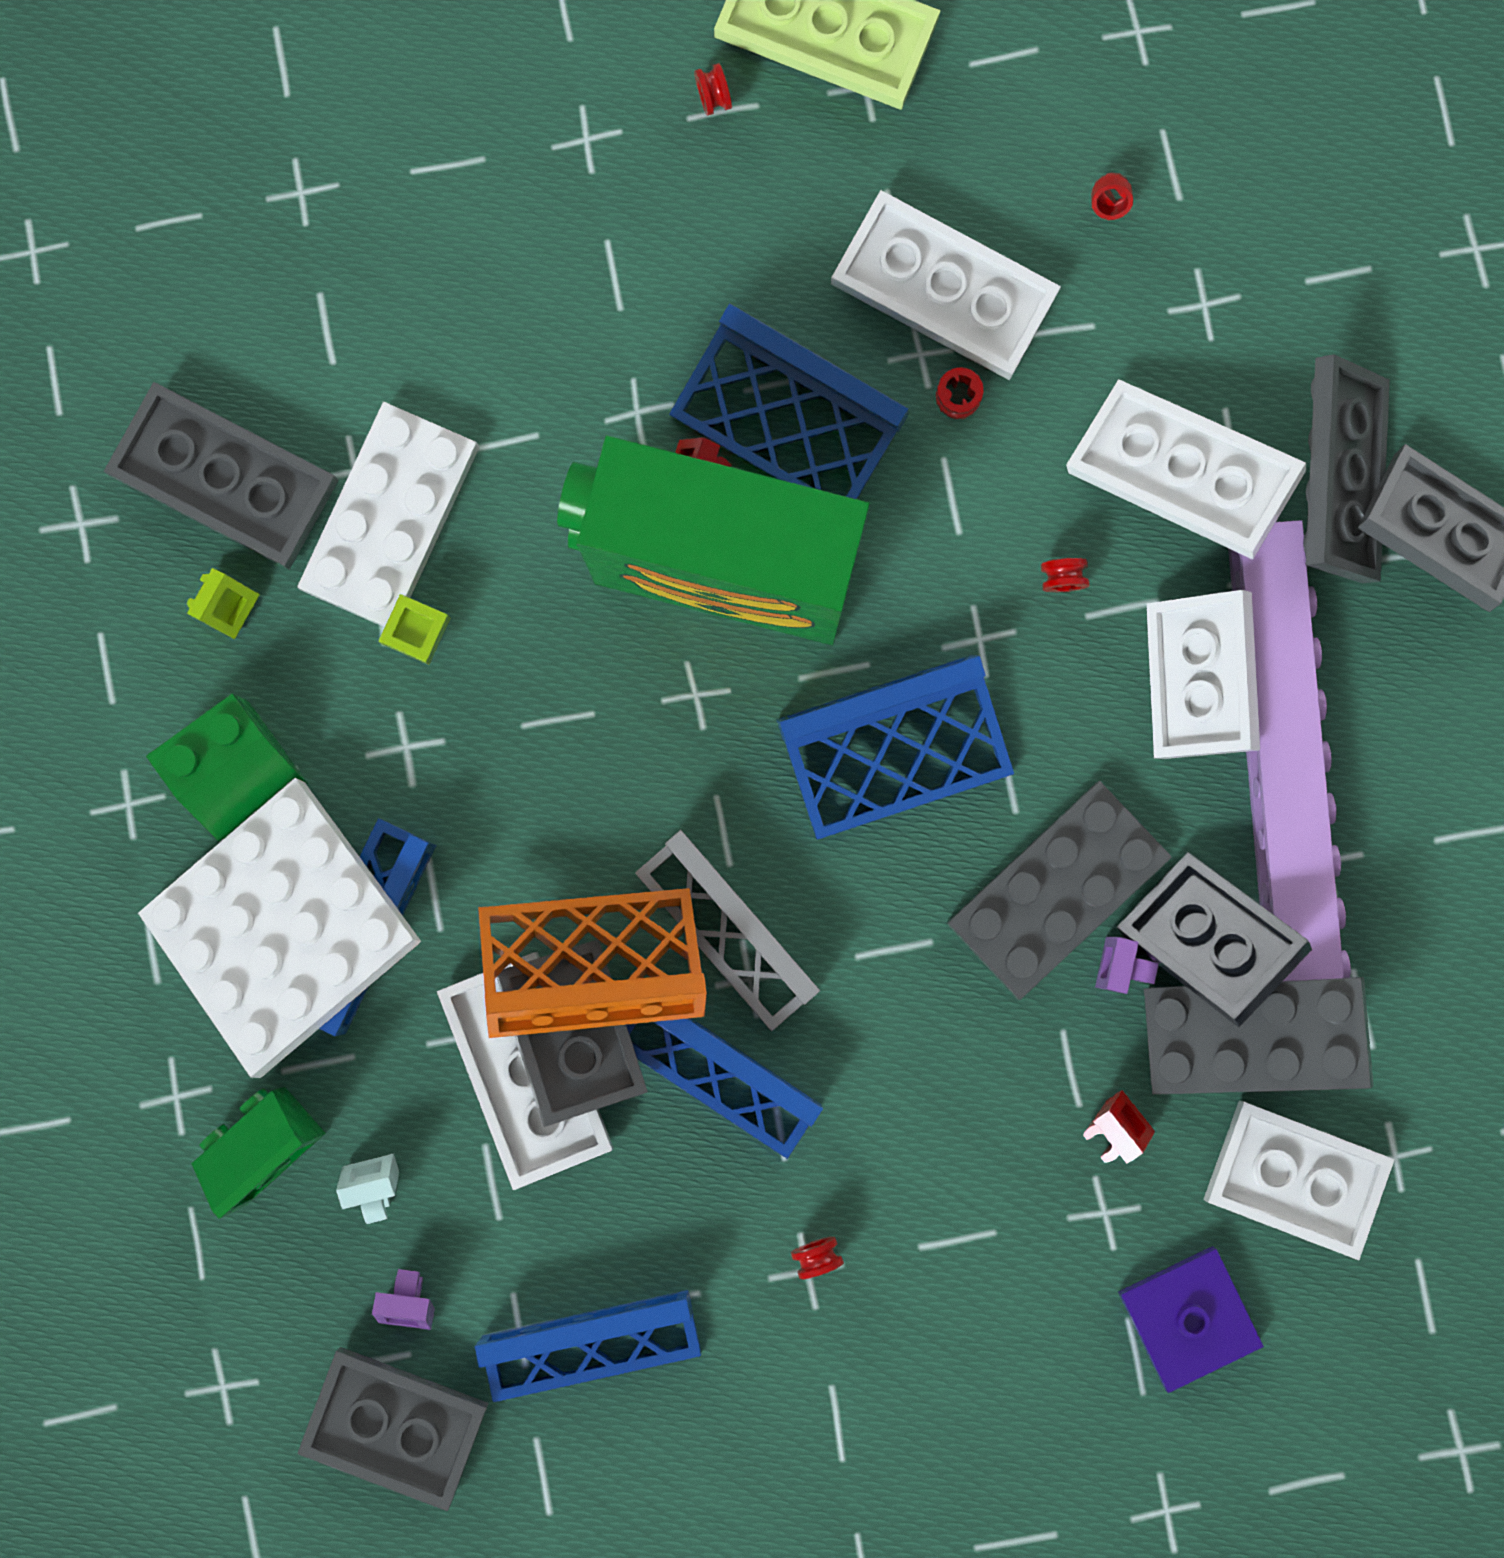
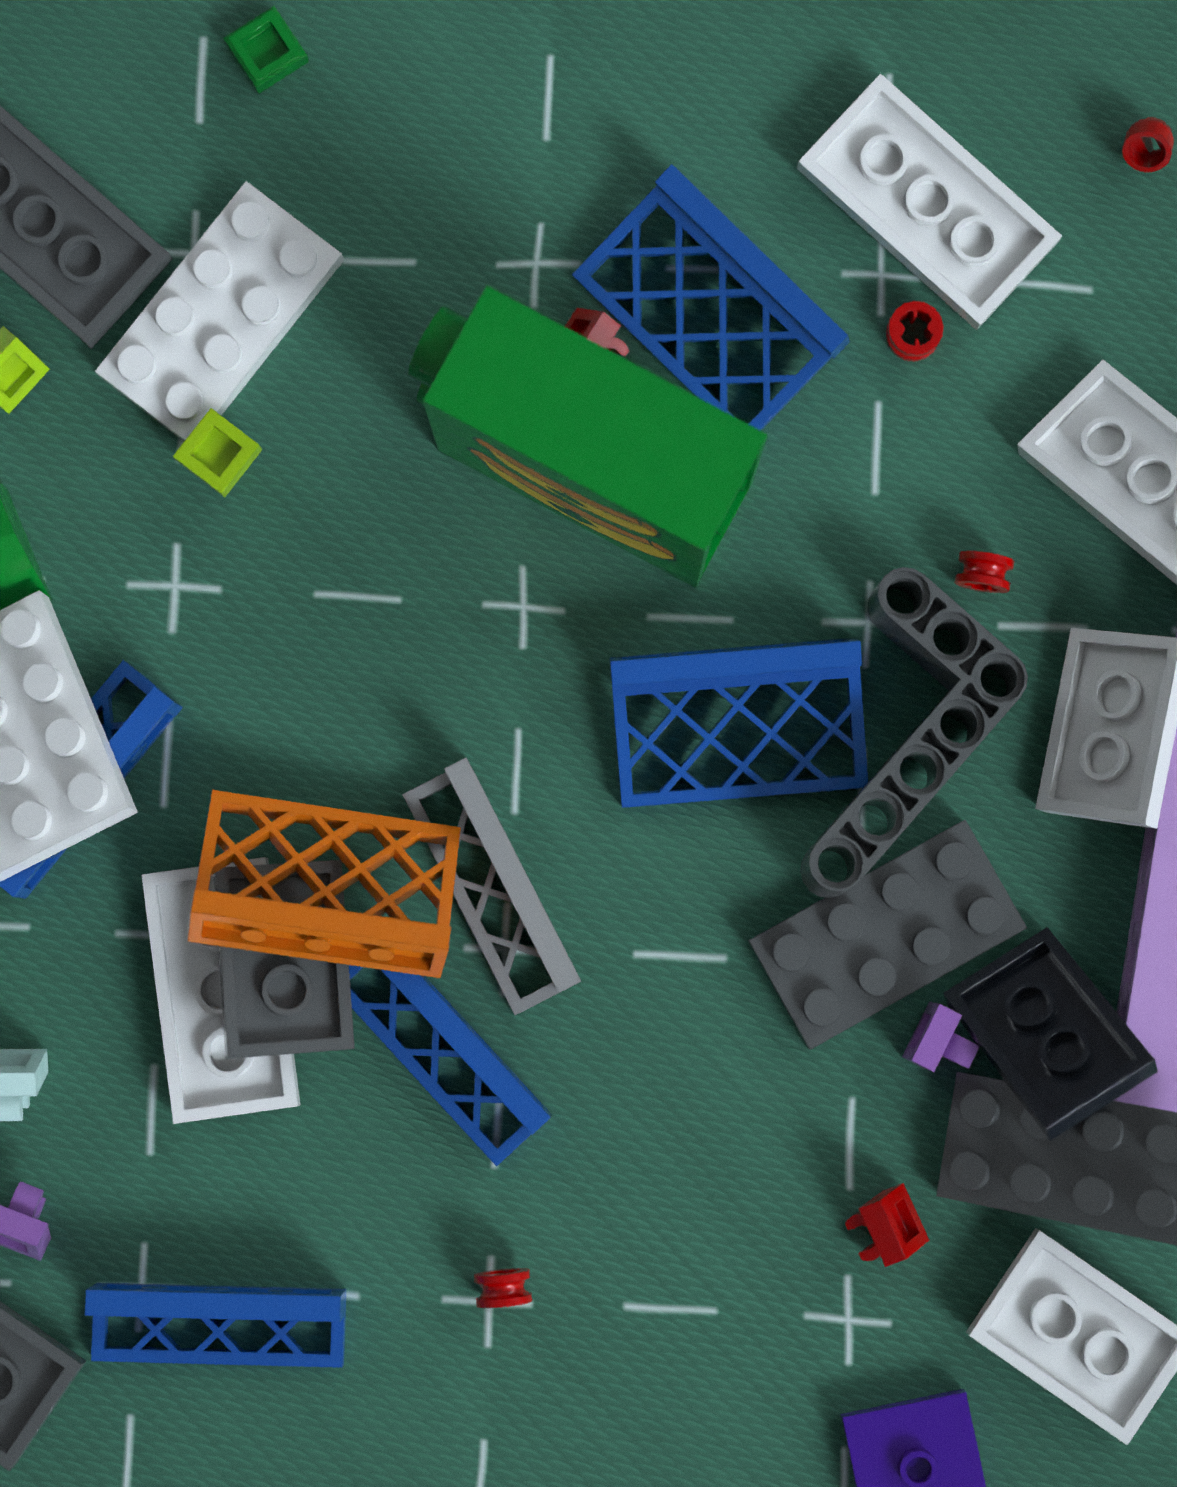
camera: 15 degrees right, 0 degrees up
none -> green tile [224,6,309,94]
none -> dark grey beam [800,567,1028,898]

